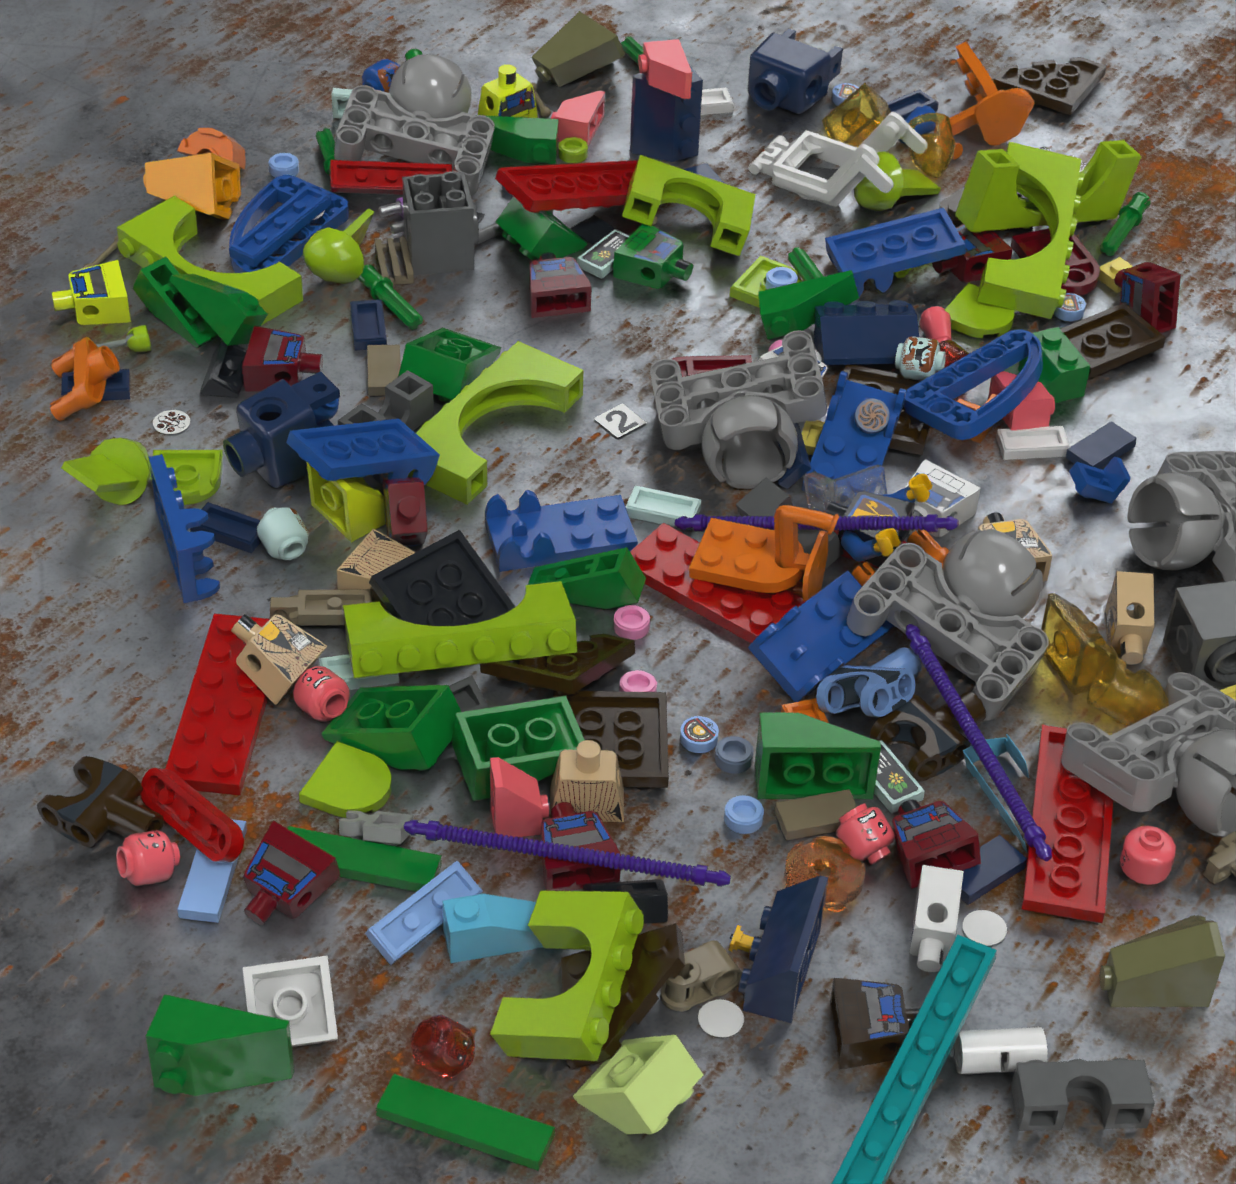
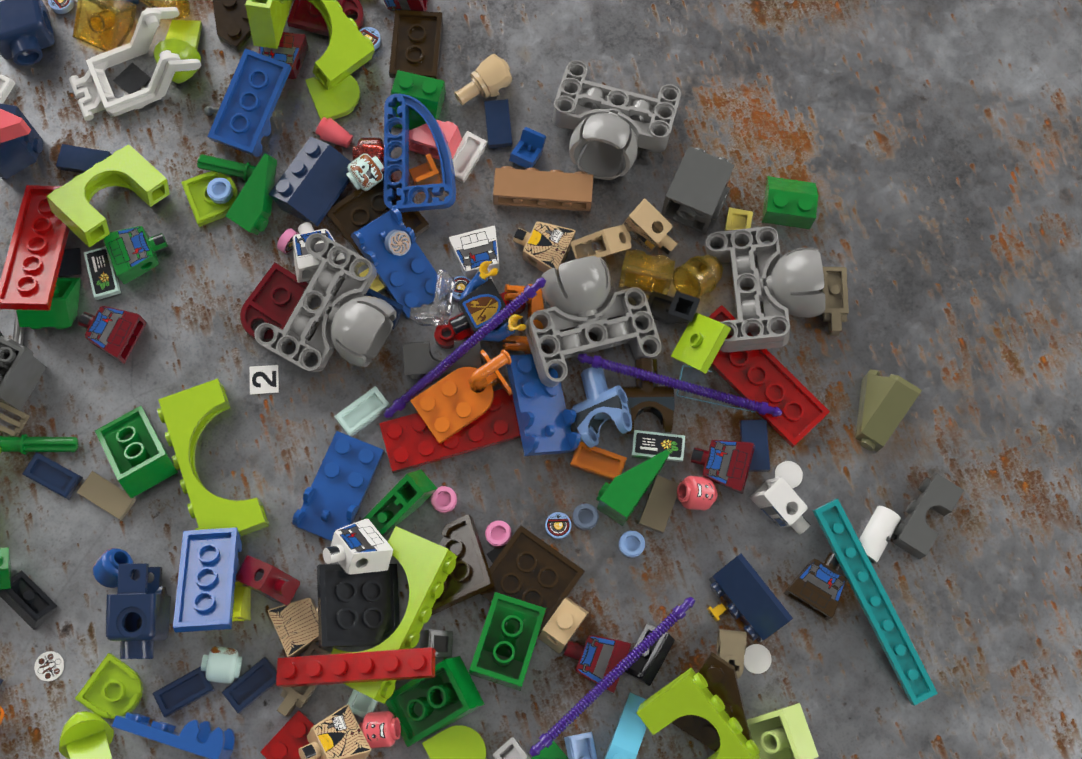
camera: 55 degrees left, 30 degrees up
dark red torso [242,326,323,392] -> none
dark grey arch [338,371,434,430] -> none
coral slope [490,757,549,837] -> none
clear orange plate [784,836,866,913] -> none
coral head [1120,826,1176,885] -> none
none -> dark blue tile [222,657,277,714]
none -> red plate [276,647,436,687]
none -> white torso [323,519,393,575]
none -> tan piece [454,54,512,106]
none -> medium nougat brick [493,166,593,212]
none -> tan torso [570,224,632,259]
none -> black slope [648,290,700,324]
none -> lime plate [671,312,731,374]

